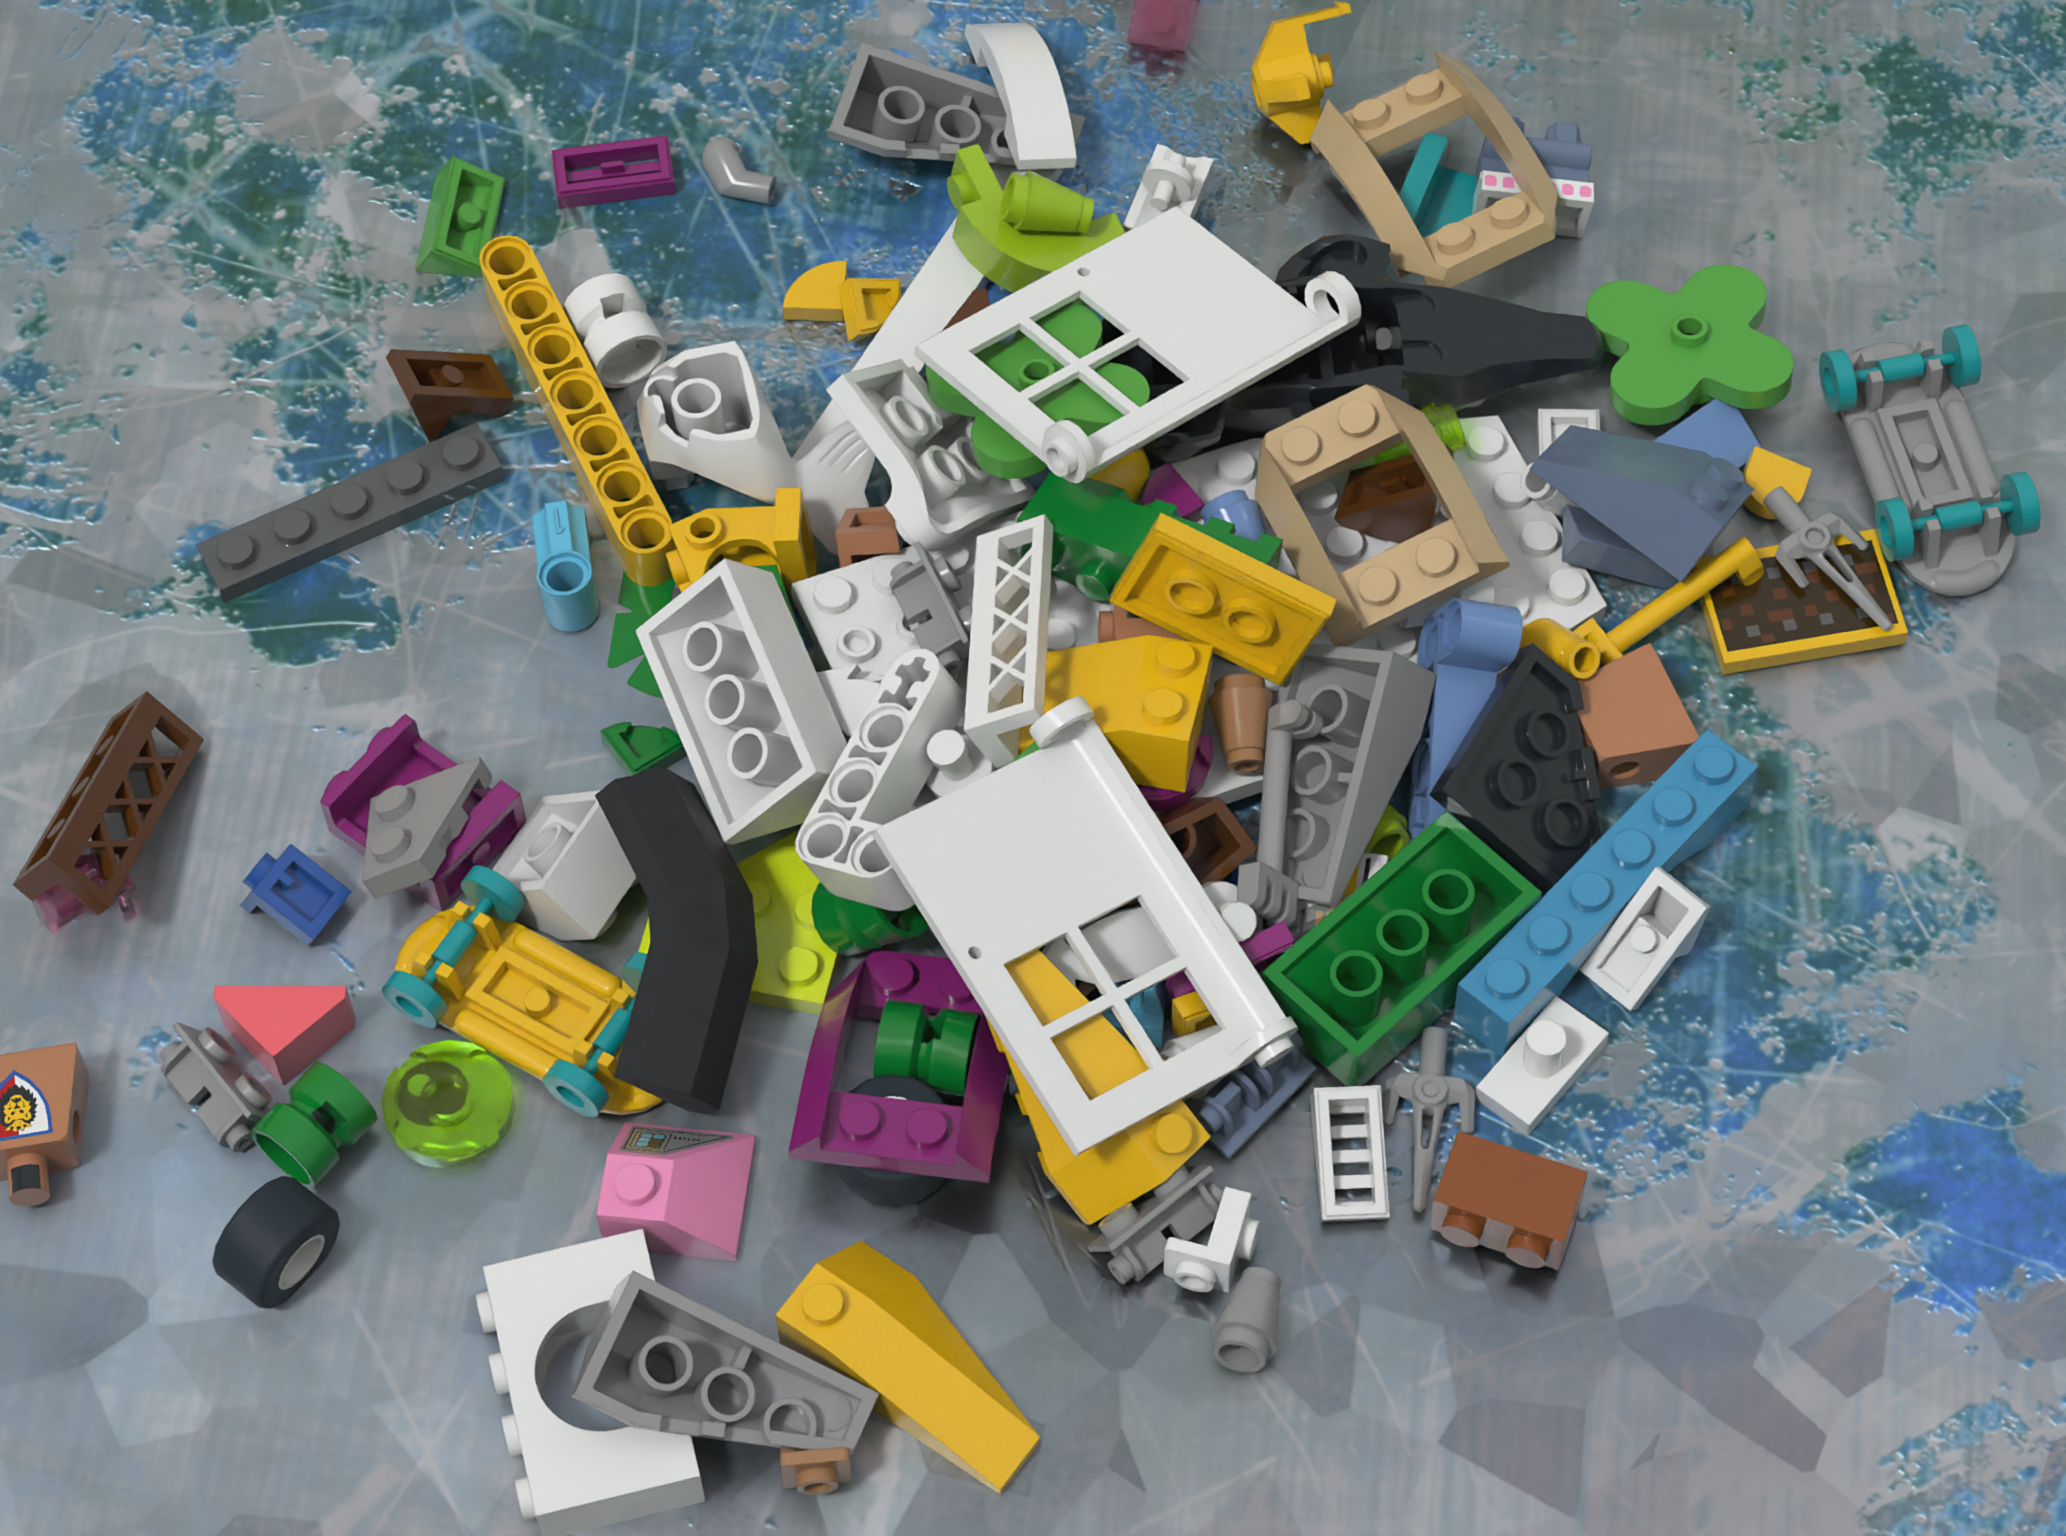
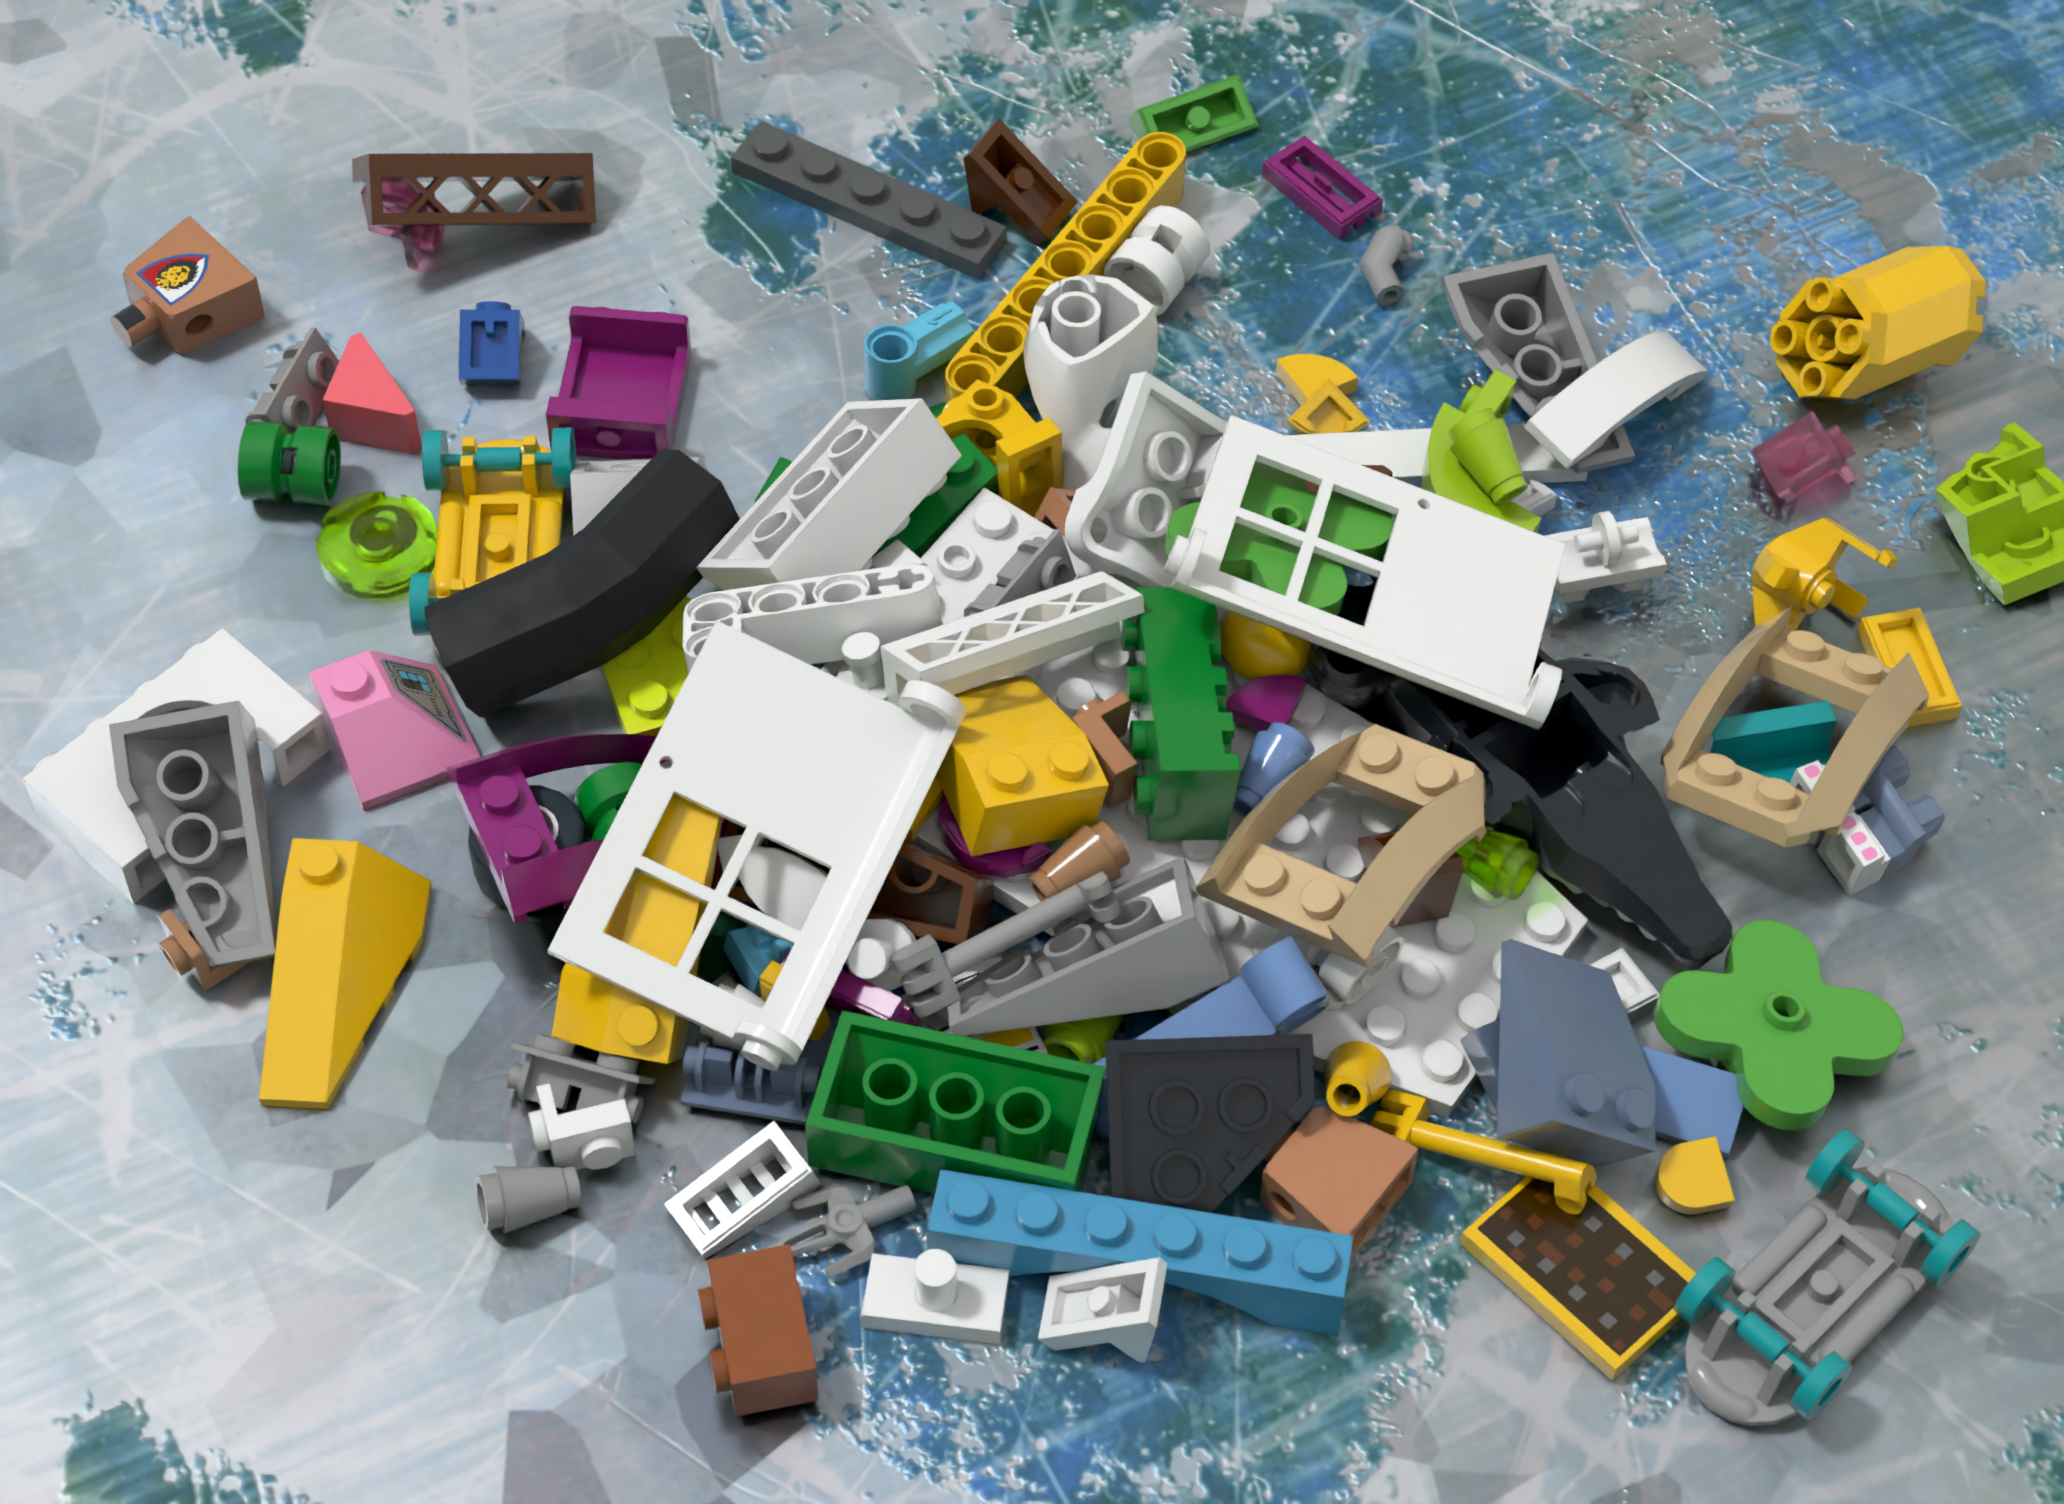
camera: 55 degrees right, 5 degrees down
black wheel [212,1176,340,1309] -> none
light grey wing [362,757,492,899] -> none
yellow tile [1109,513,1337,686] -> none
light grey piece [1763,486,1893,631] -> none
none -> yellow tile [1857,608,1962,728]

